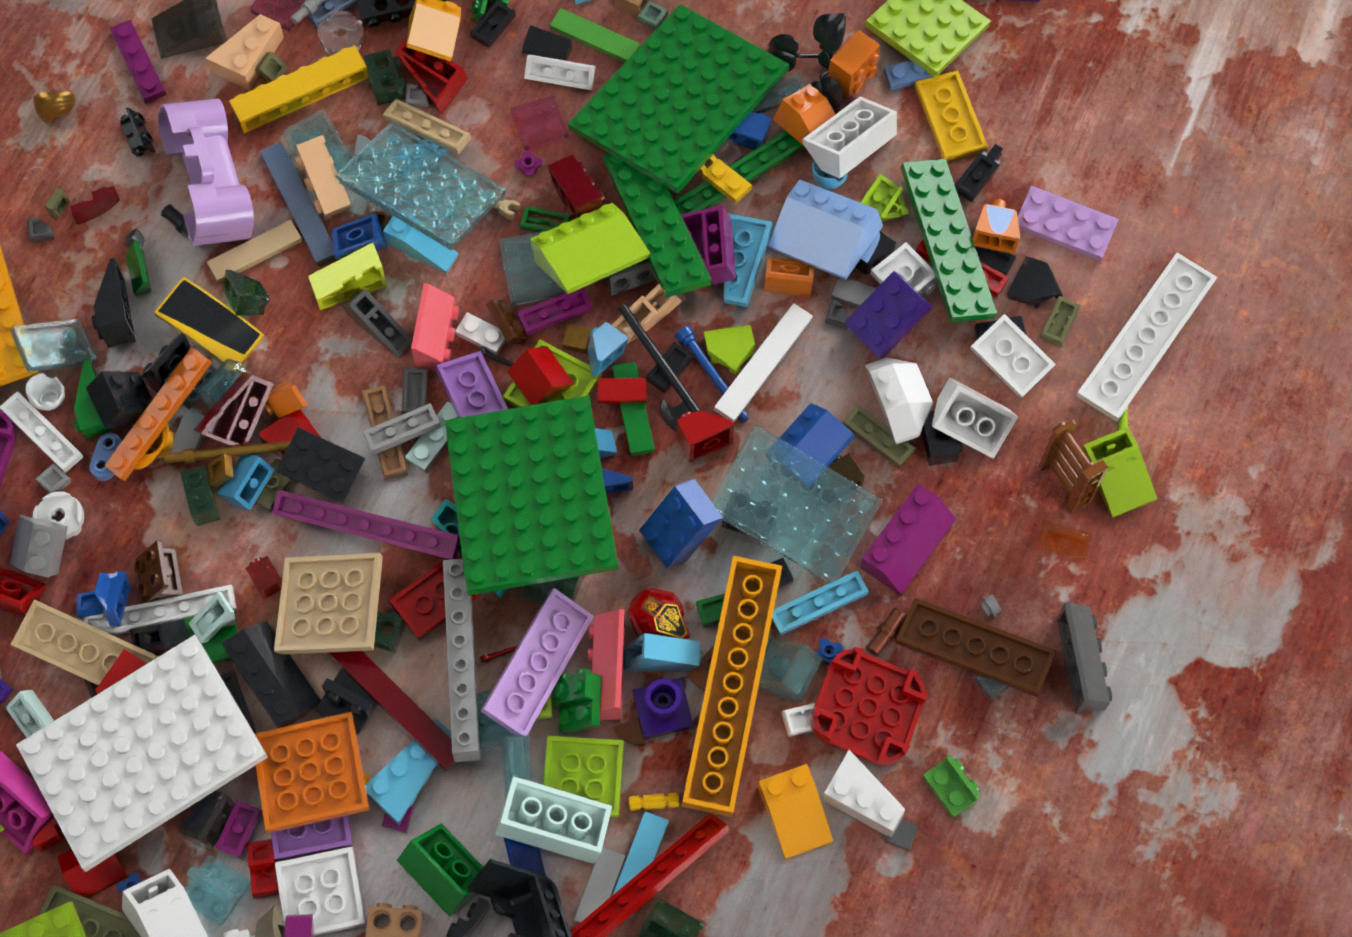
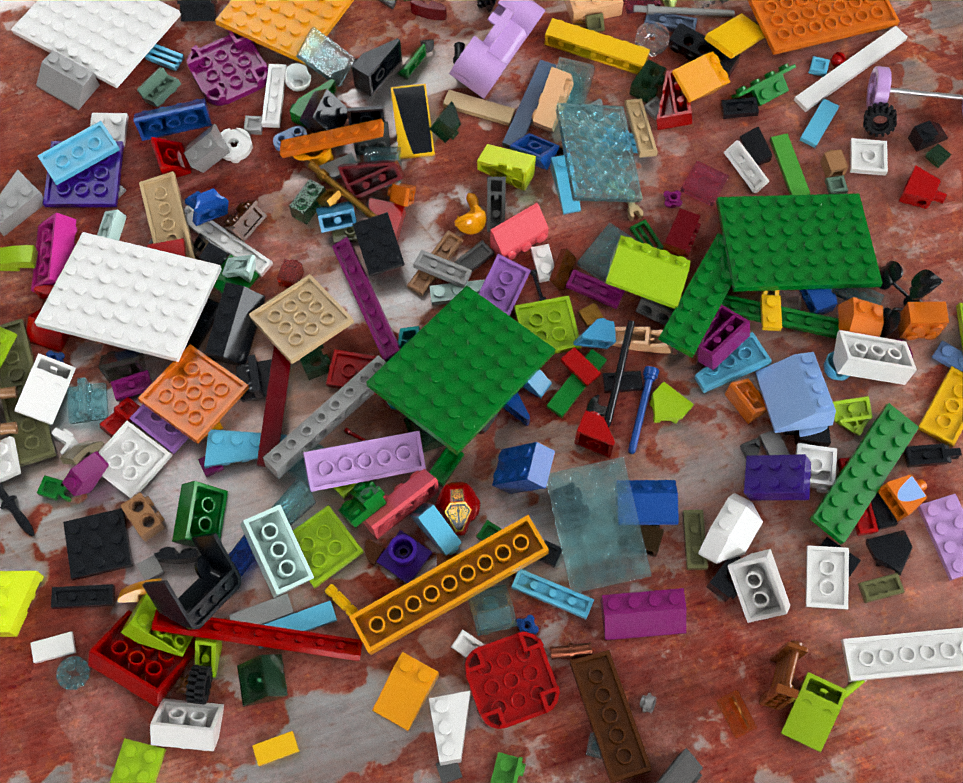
camera: 50 degrees right, 0 degrees up
red slope [507,346,574,405] -> none
white tile [714,303,813,423] -> none
none -> green tile [429,447,465,487]
none -> light orange piece [454,193,486,234]

